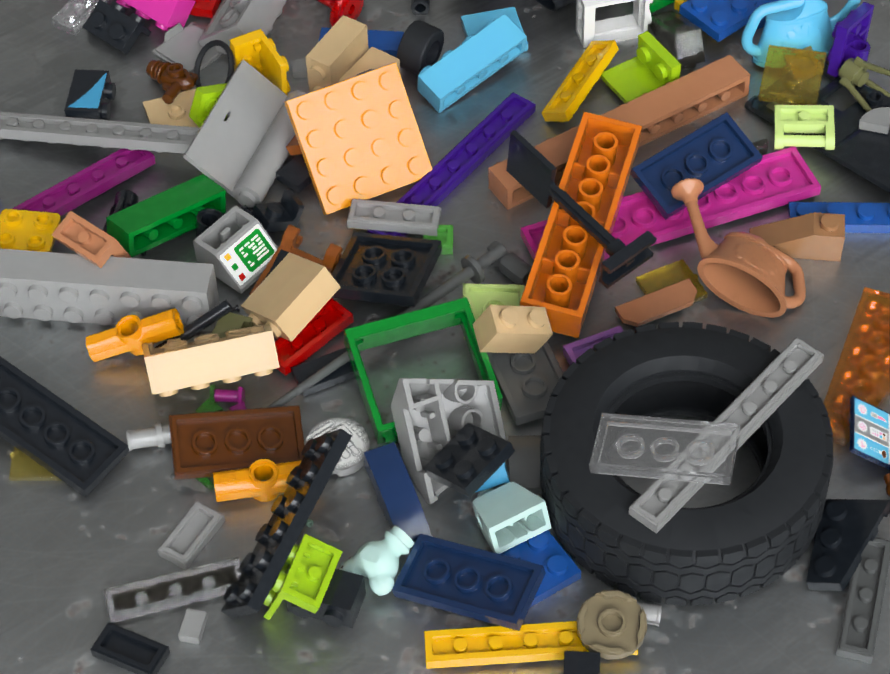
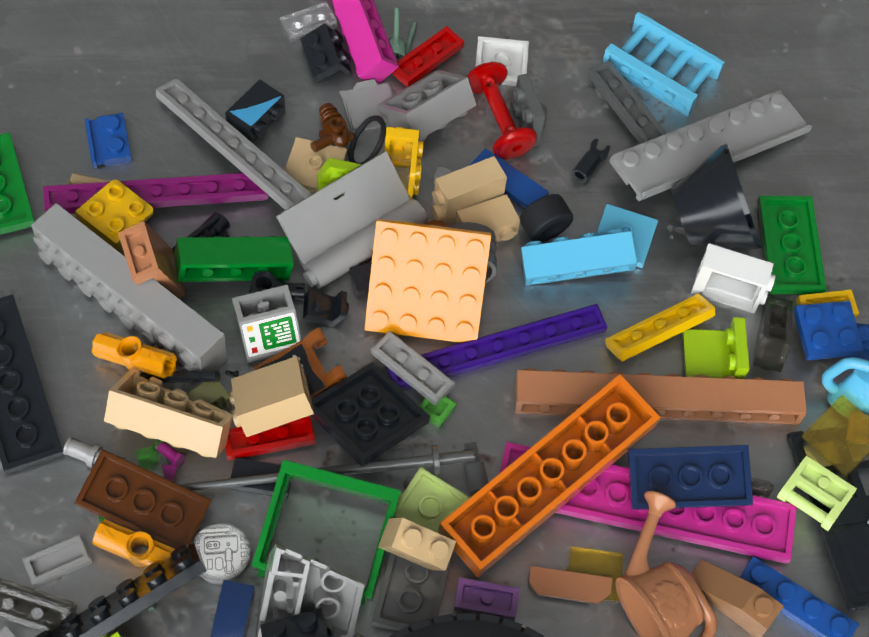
camera: 25 degrees right, 10 degrees up
black piece [506,130,657,289] -> none

